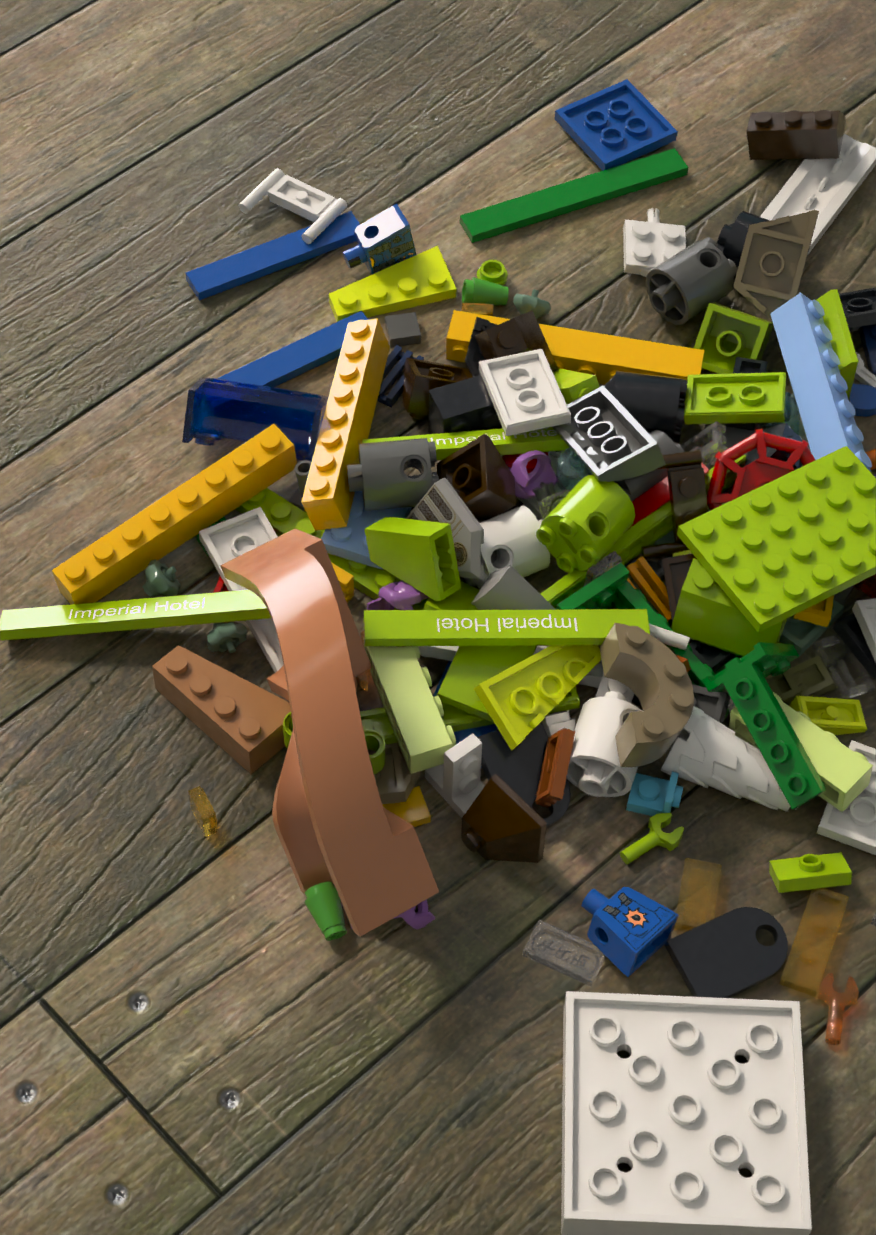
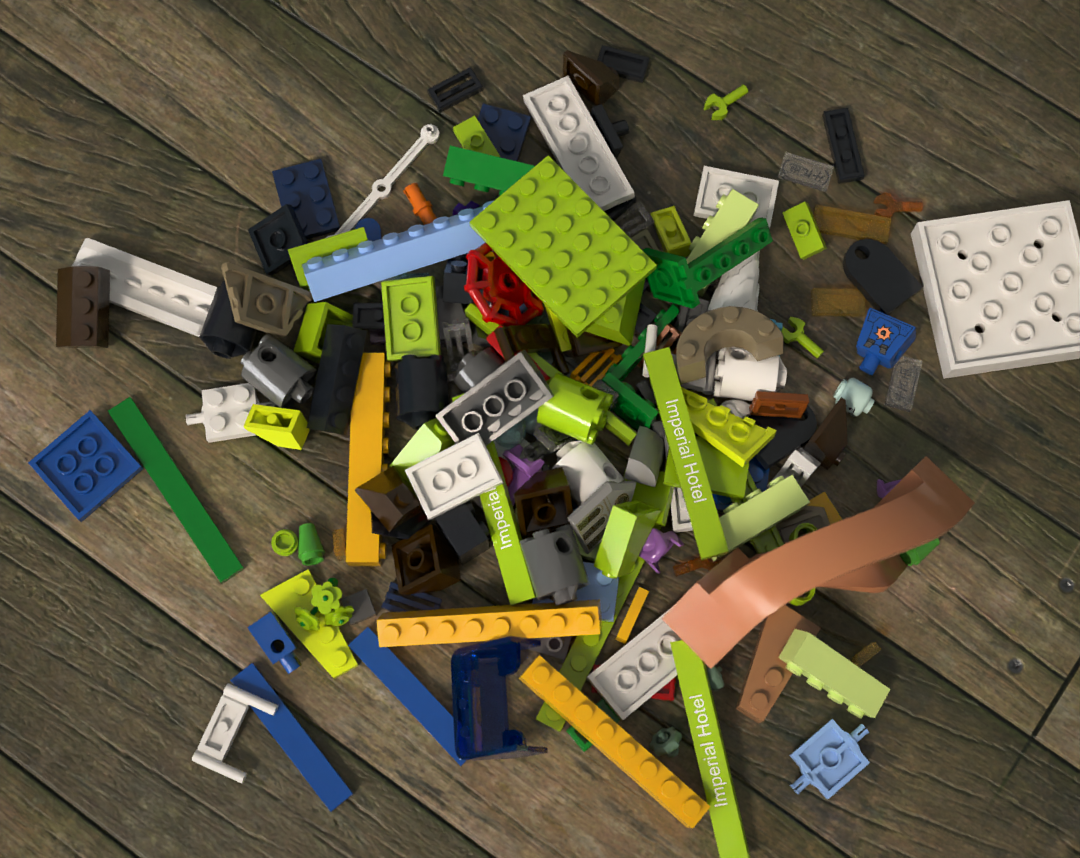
camera: 100 degrees left, 20 degrees up
sand green piece [513,289,551,320] -> none
none -> neon yellow slope [243,404,310,450]
none -> lime plant [294,578,354,631]
none -> black brick [307,324,367,435]
none -> yellowish green brick [778,629,891,718]
none -> light blue plate [789,719,870,799]
none -> light aqua head [833,378,875,417]

